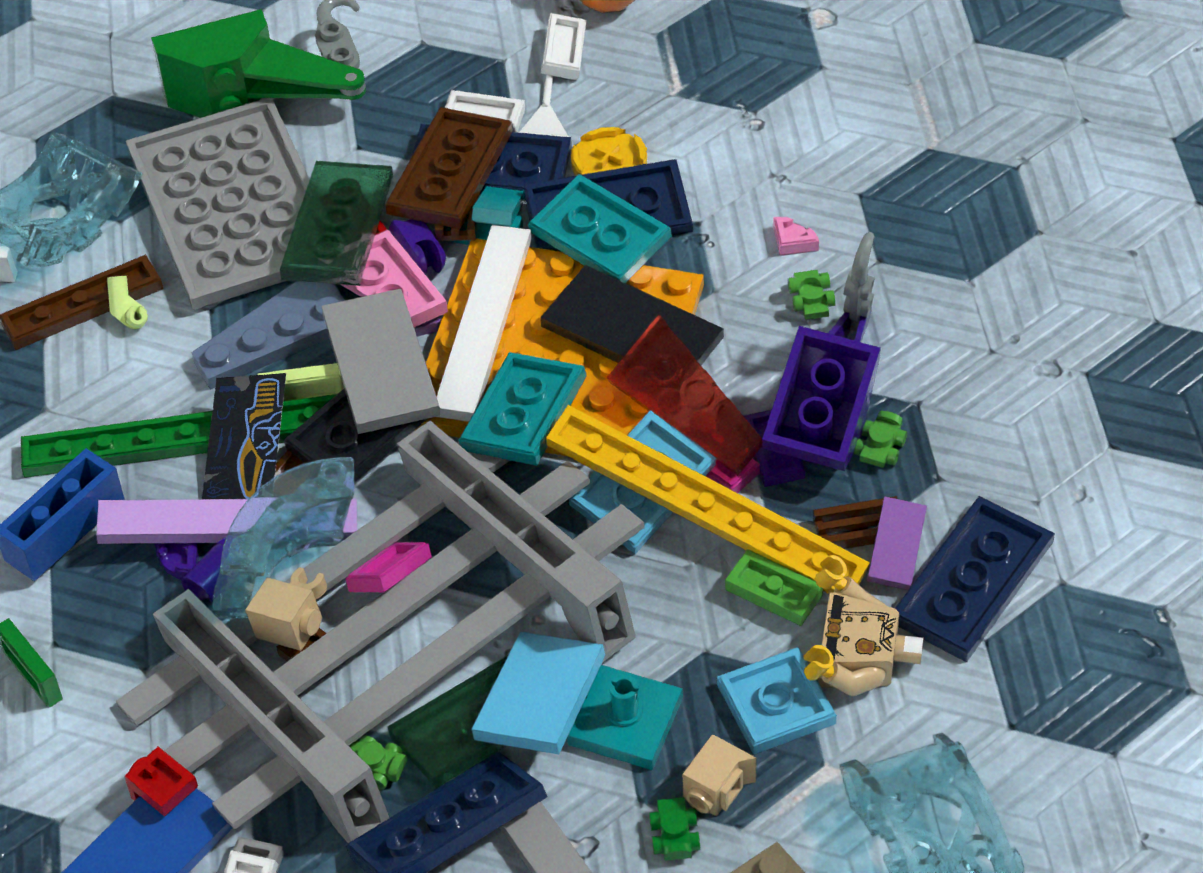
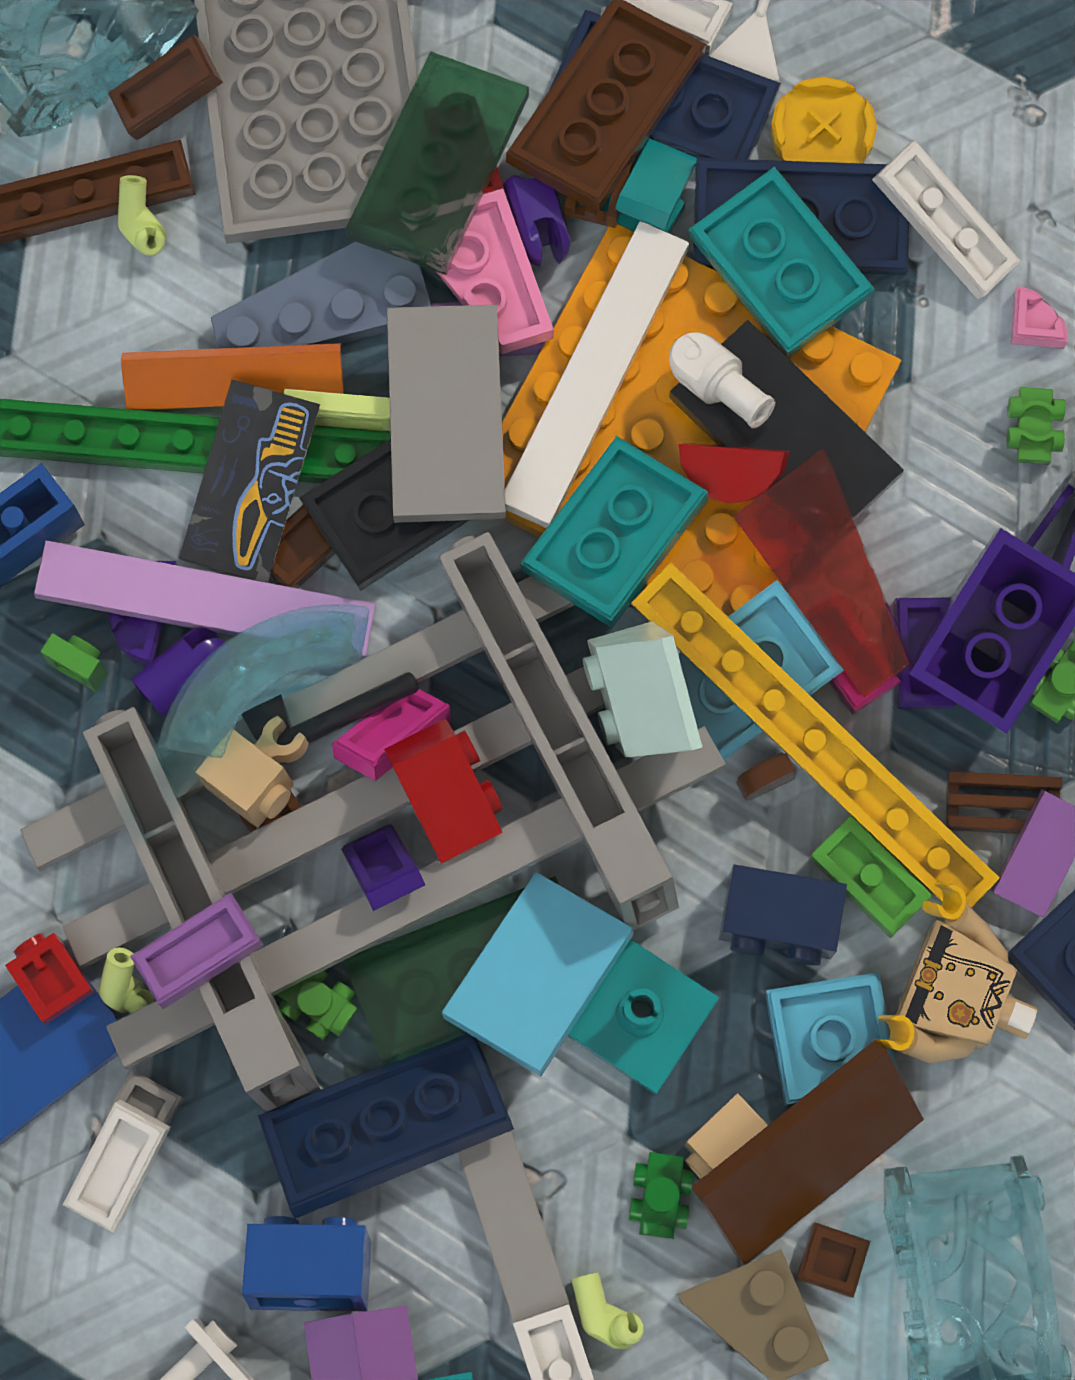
camera: 10 degrees right, 25 degrees up
none -> bright green plate [40,633,108,693]
none -> yellowish green arm [99,947,156,1014]
none -> reddish brown tile [108,34,223,141]
none -> orange tile [121,343,344,410]
none -> medium lavender tile [130,893,264,1009]
none -> black piece [241,672,419,766]
none -> dark purple tile [341,824,425,911]
none -> red brick [384,718,504,863]
none -> light aqua slope [583,621,703,757]
none -> white arm [669,332,775,428]
none -> red tile [678,443,790,504]
none -> reddish brown tile [692,1040,924,1265]
none -> dark blue brick [719,864,847,966]
none -> reddish brown tile [736,752,796,801]
none -> reddish brown tile [796,1222,871,1298]
none -> white tile [872,140,1020,300]

